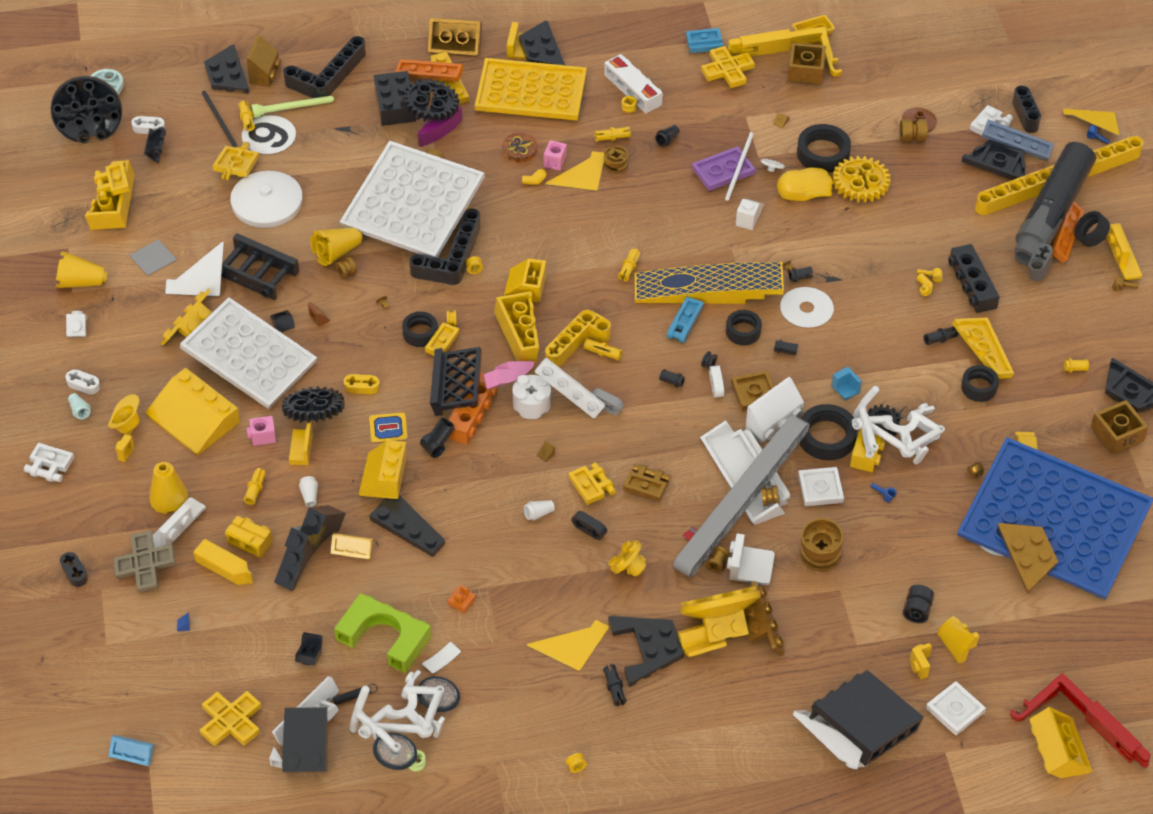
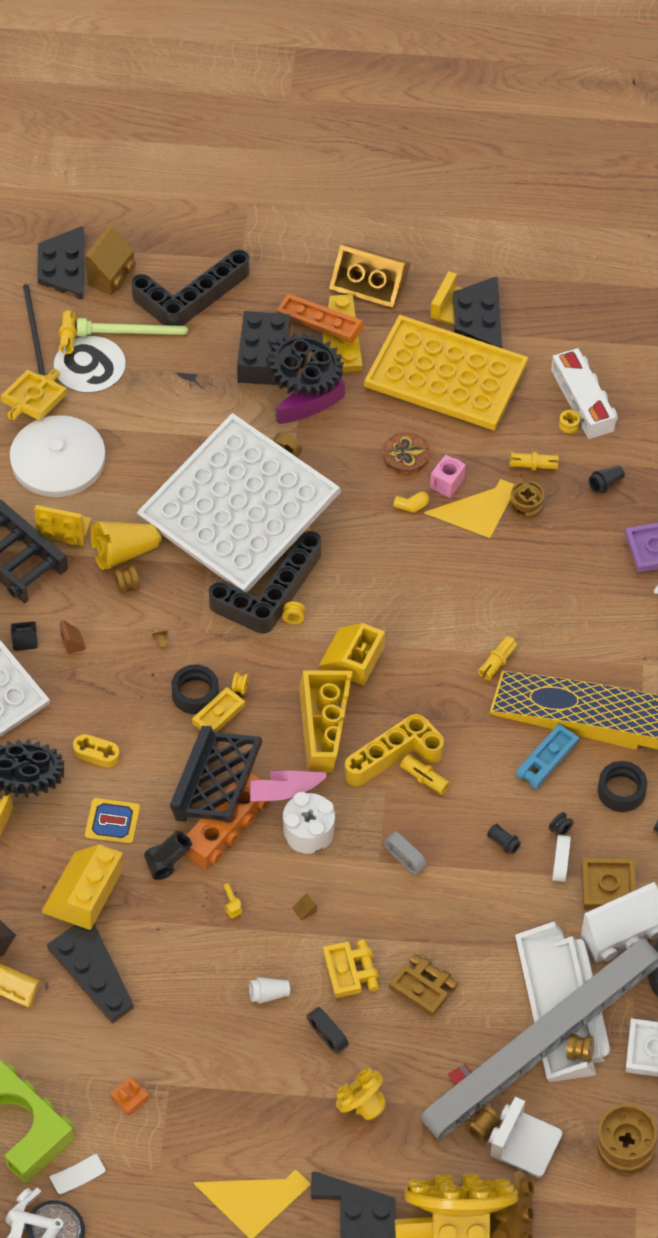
camera: 15 degrees right, 5 degrees up
white bracket [535,358,605,418] -> none
none -> yellow bracket [34,505,92,546]
none -> yellow hand [224,883,242,919]

